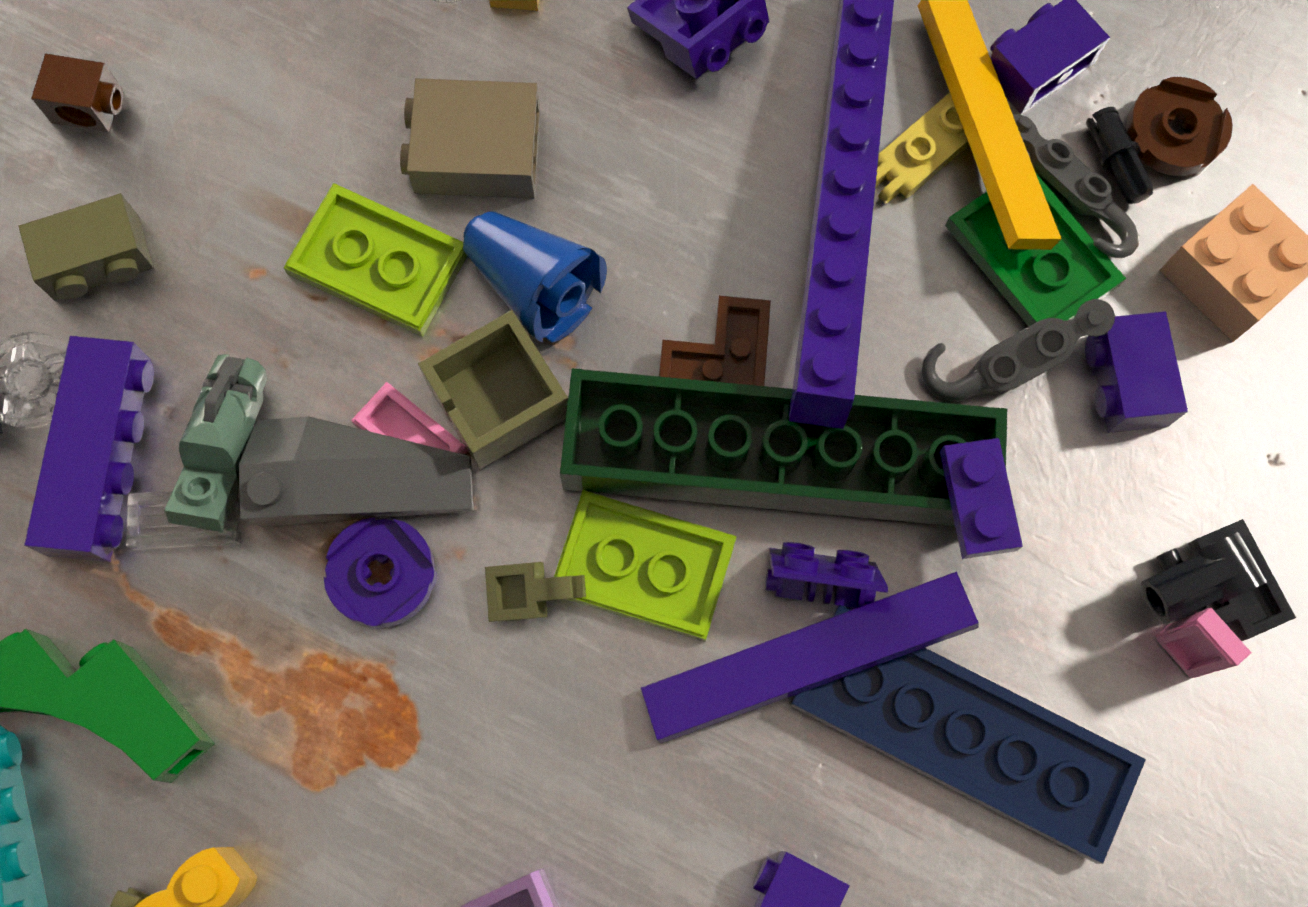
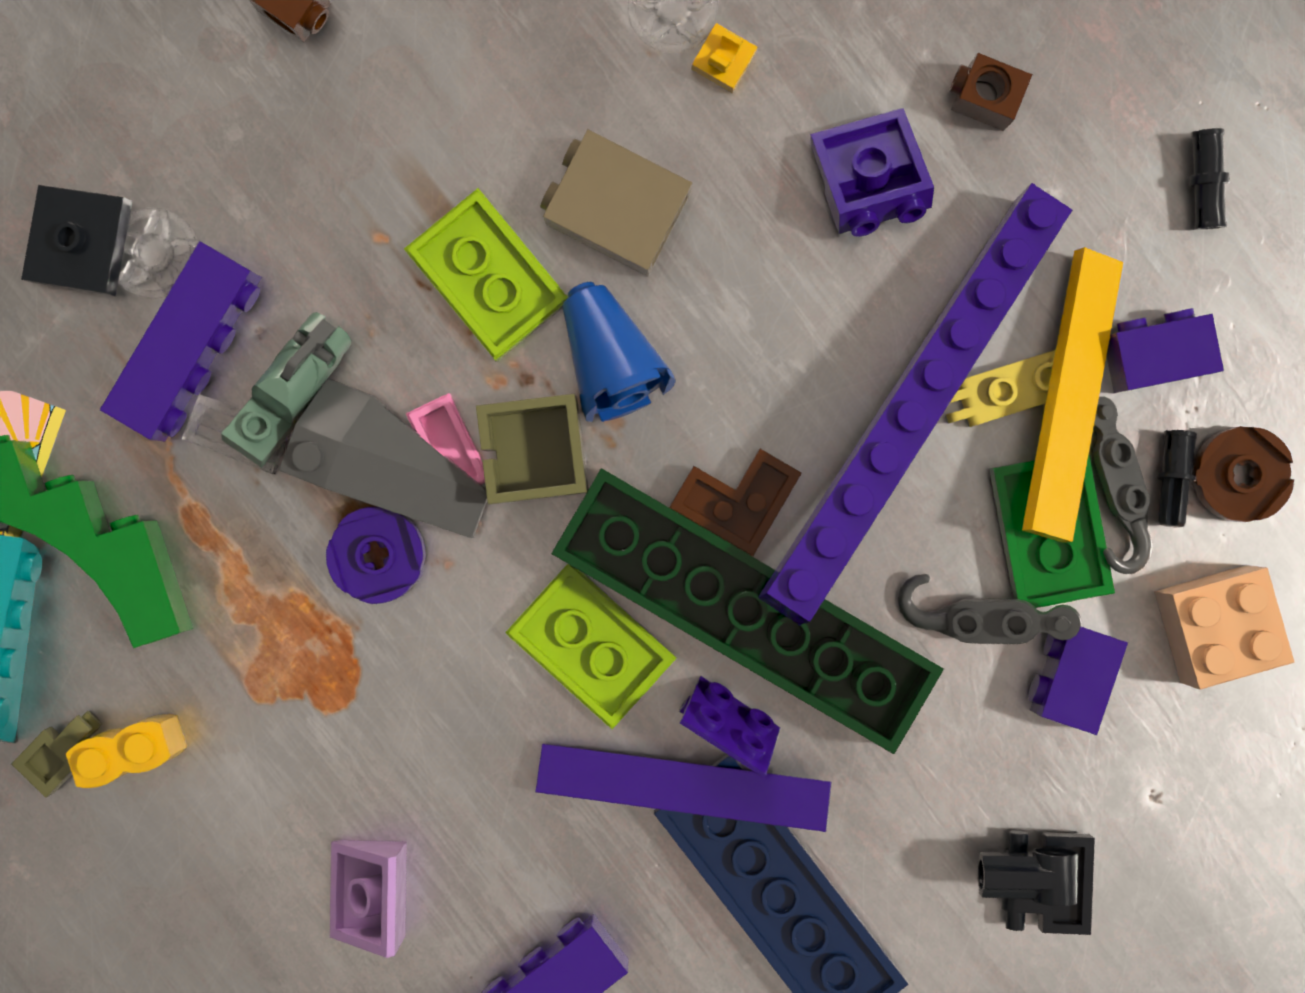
camera: 30 degrees right, 15 degrees up
olive brick [18,193,154,300] -> none
olive plate [485,562,586,622] -> none
dark purple plate [940,438,1023,559] -> none
bright pink tile [1155,607,1252,678] -> none

